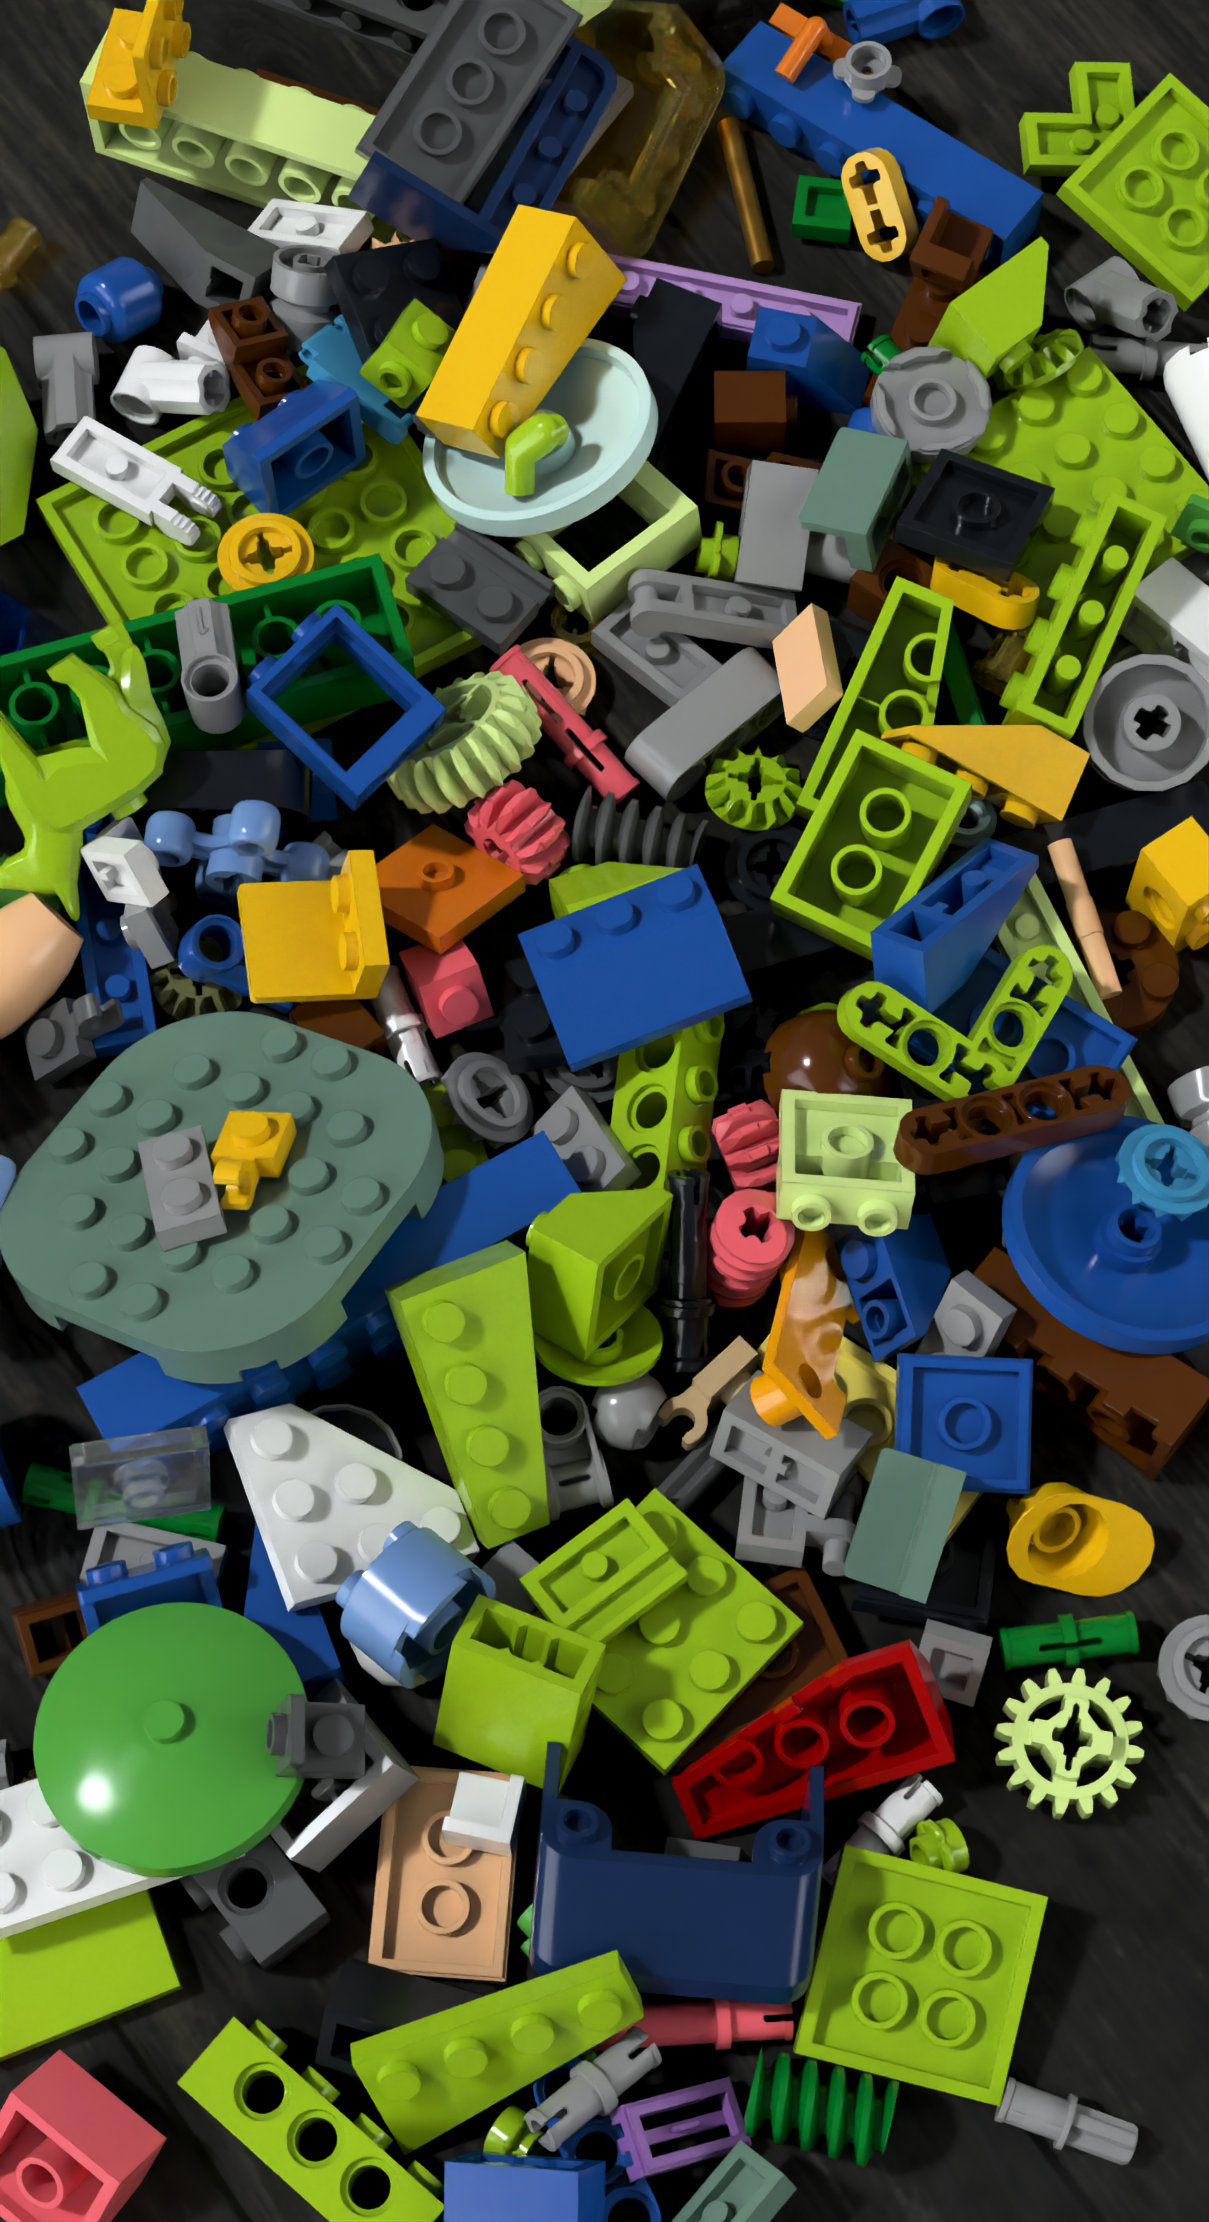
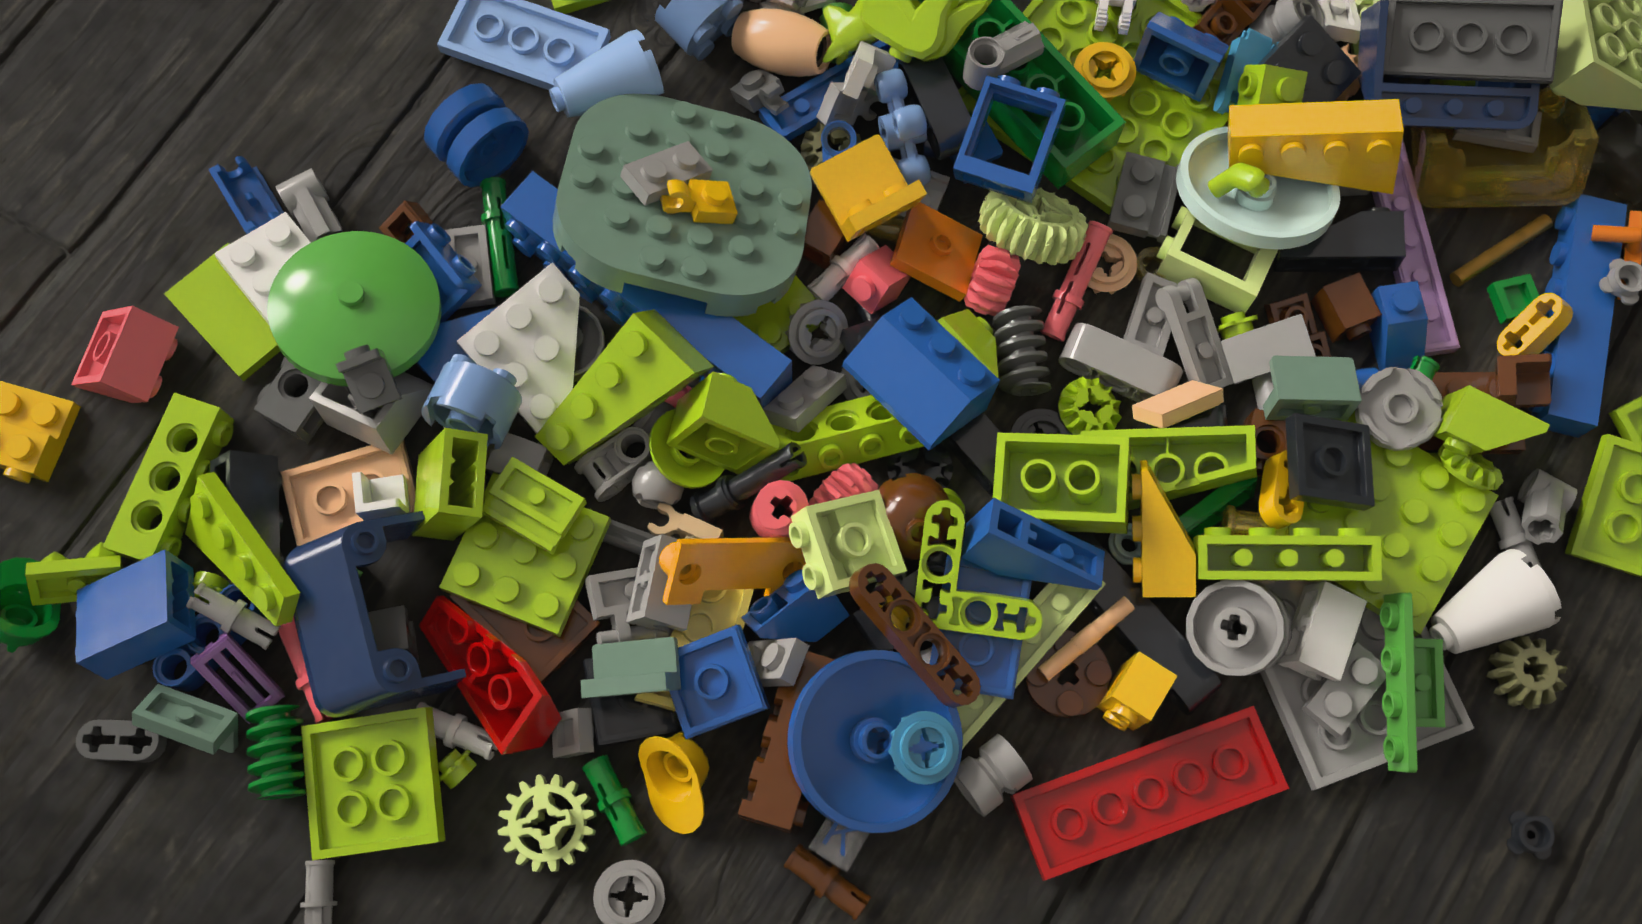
camera: 65 degrees right, 5 degrees up
clear plate [69,1425,211,1530] -> none

